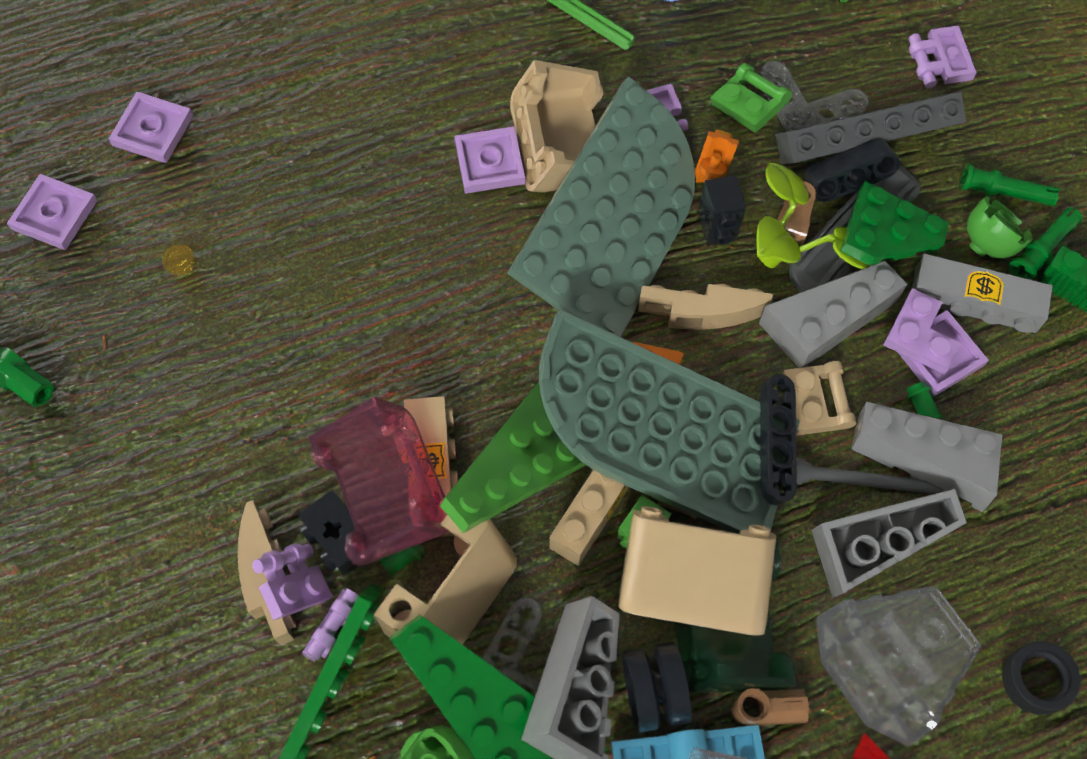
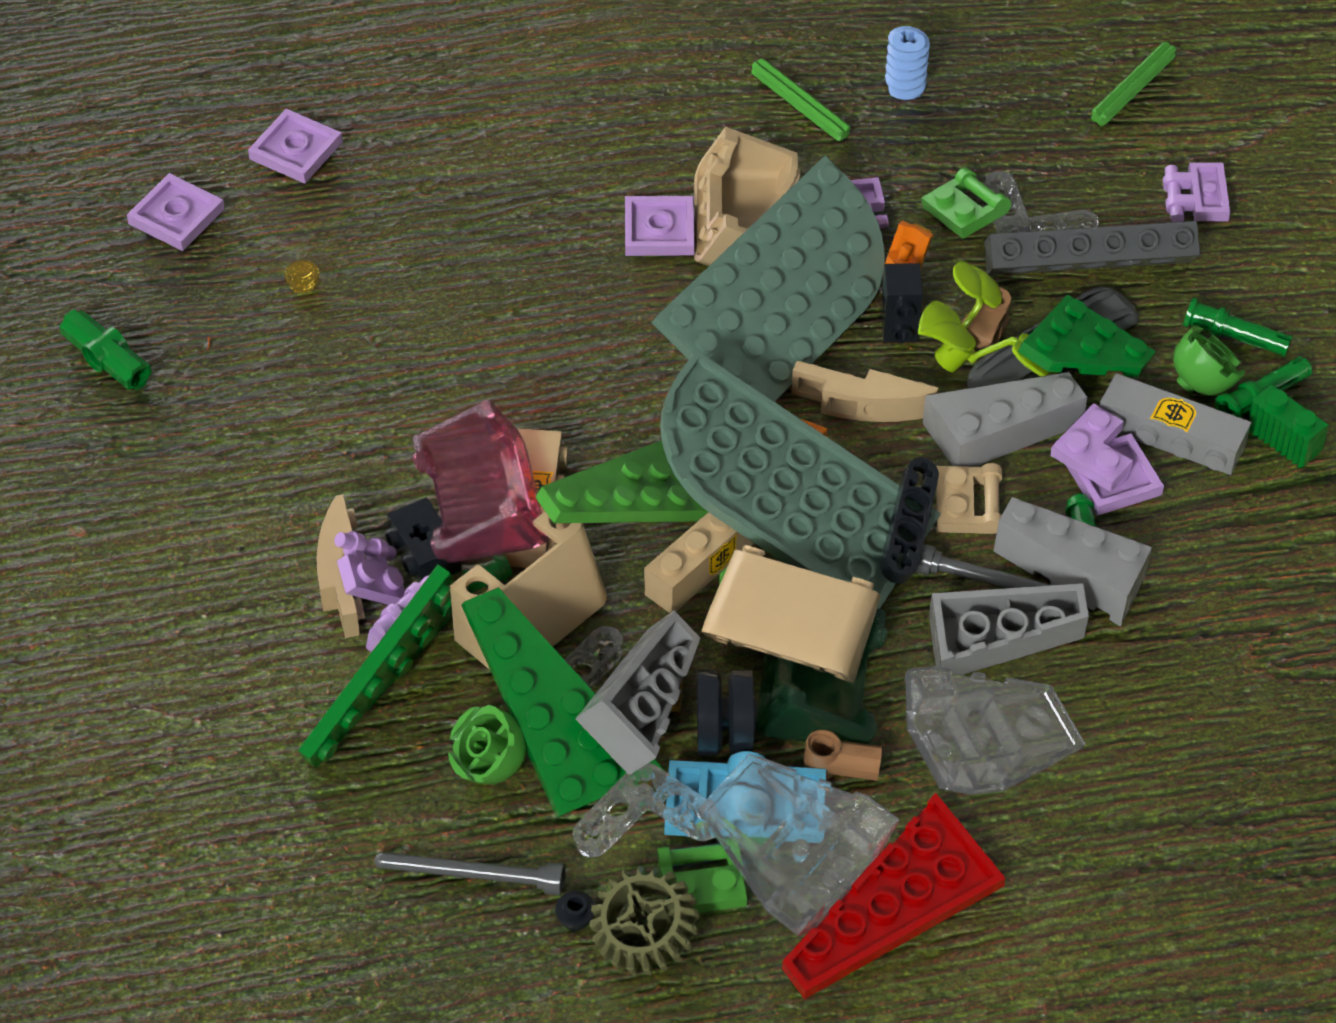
camera: 10 degrees right, 15 degrees down
black beam [804,139,900,202] -> none
black tyre [1002,641,1081,715] -> none

